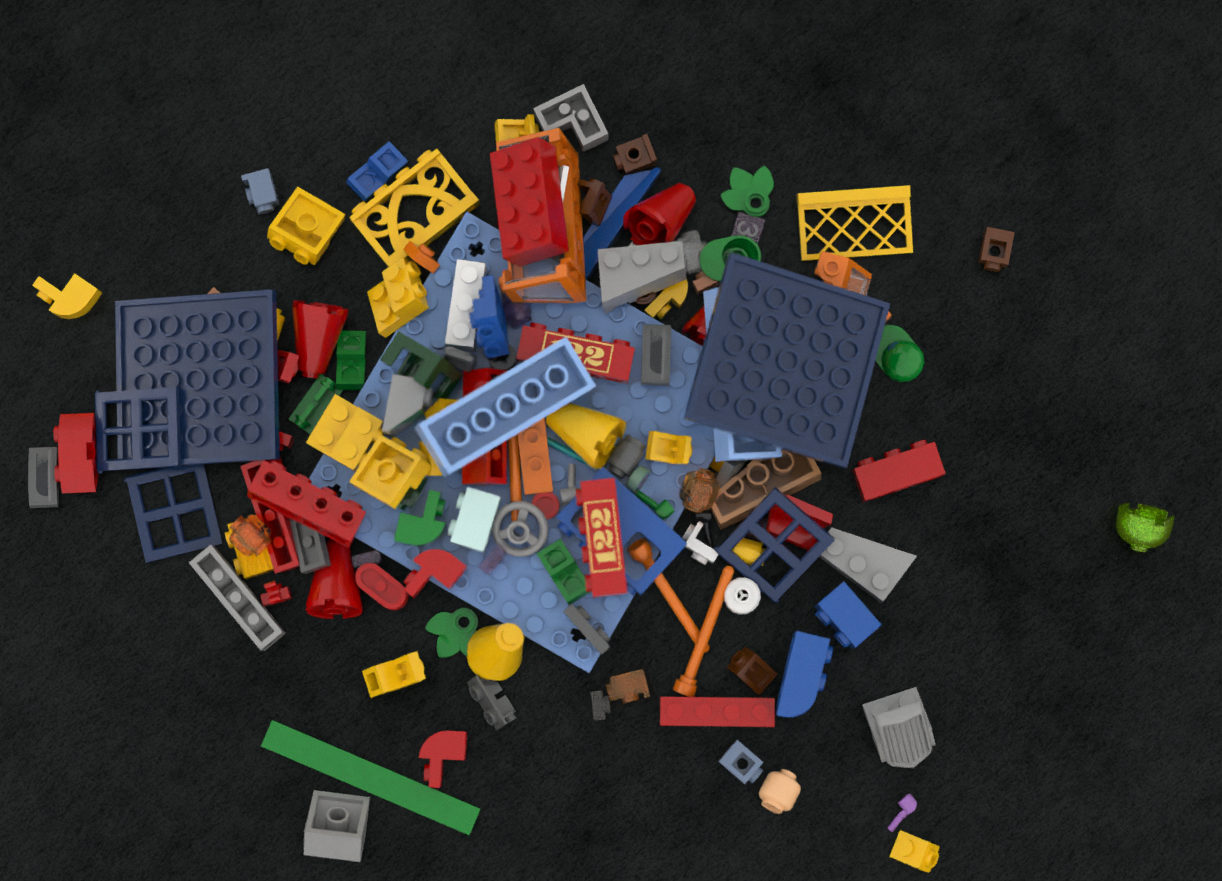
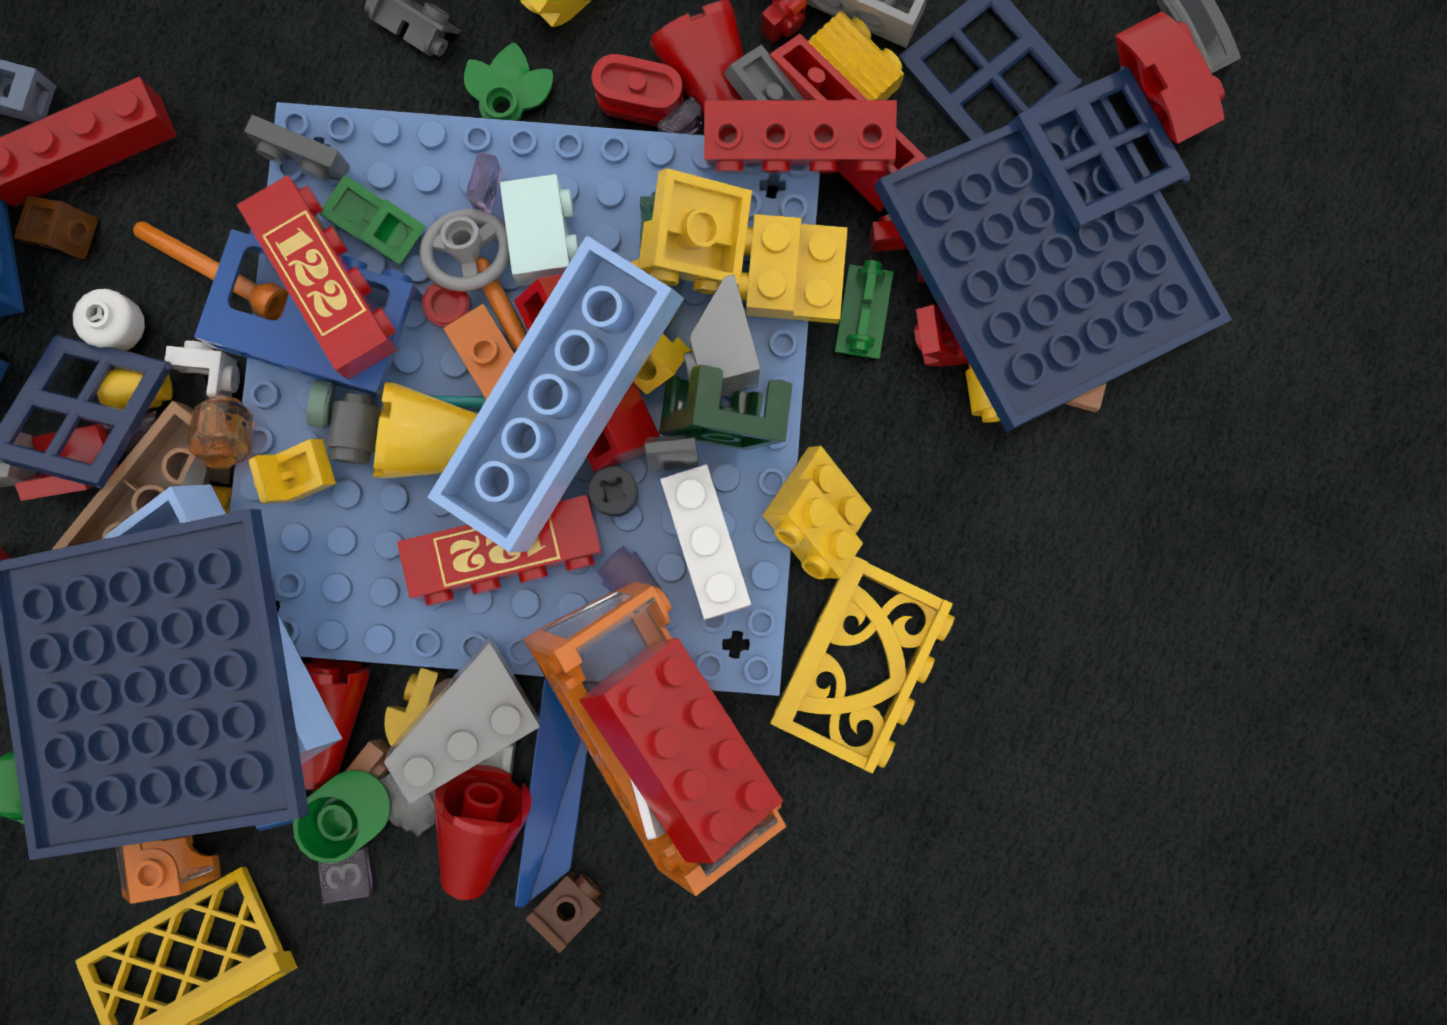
camera: 155 degrees right, 0 degrees up
yellow brick [33,274,102,319] -> none
clear orange head [229,515,272,557] -> none
sand blue brick [241,168,279,214] -> none
yellow plate [267,187,345,266] -> none
red cone [292,300,349,378] -> none
green slope [336,331,366,390] -> none
blue slope [346,141,408,202] -> none
green brick [394,490,447,547] -> none
orange plate [403,241,440,273] -> none
red brick [404,549,468,598] -> none
yellow cone [467,623,524,681] -> none
blue plate [469,275,509,359] -> none
yellow bracket [495,114,539,146] -> none
light grey brick [533,84,608,152] -> none
light grey hand [560,464,576,505] -> none
reddish brown bracket [577,179,613,226] -> none
clear smoke plate [591,691,611,721] -> none
clear orange brick [606,669,650,704] -> none
green hand [636,490,675,519] -> none
dark grey slope [641,324,671,386] -> none
orange piece [673,566,734,697] -> none
green plate [721,166,774,217] -> none

